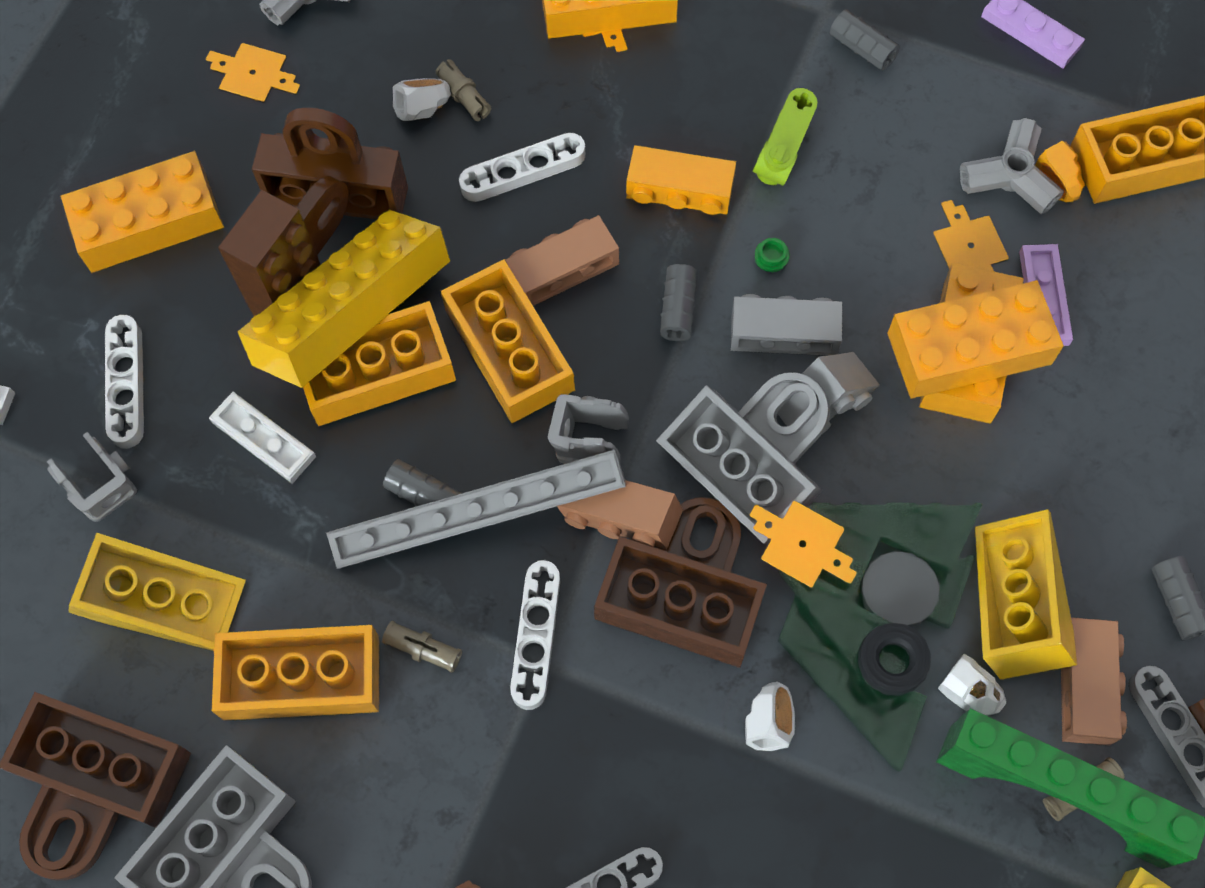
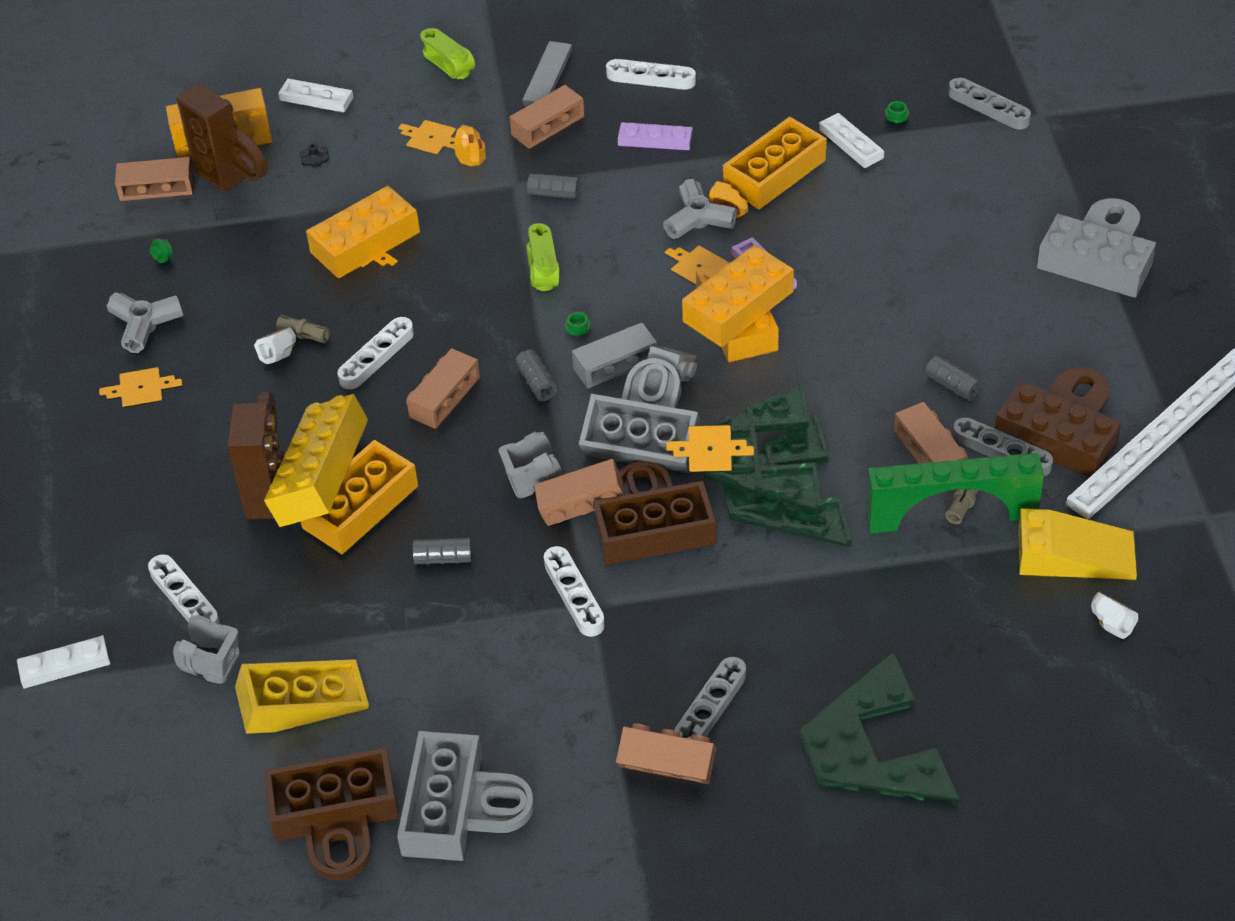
camera: 30 degrees left, 20 degrees down
light orange brick [61,151,224,273] -> none
white tile [209,392,316,484] -> none
light orange brick [212,625,379,721] -> none
reddish brown brick [252,108,408,220] -> none
light grey tile [327,449,626,569] -> none
dark tan pin [382,621,462,673] -> none
light orange brick [441,259,575,423] -> none
light orange brick [626,145,736,215] -> none
white rock [745,682,795,751] -> none
black tyre [858,623,931,696] -> none
dark grey tile [861,551,940,627] -> none
white rock [938,654,1006,716] -> none
yellow slope [975,509,1077,680] -> none

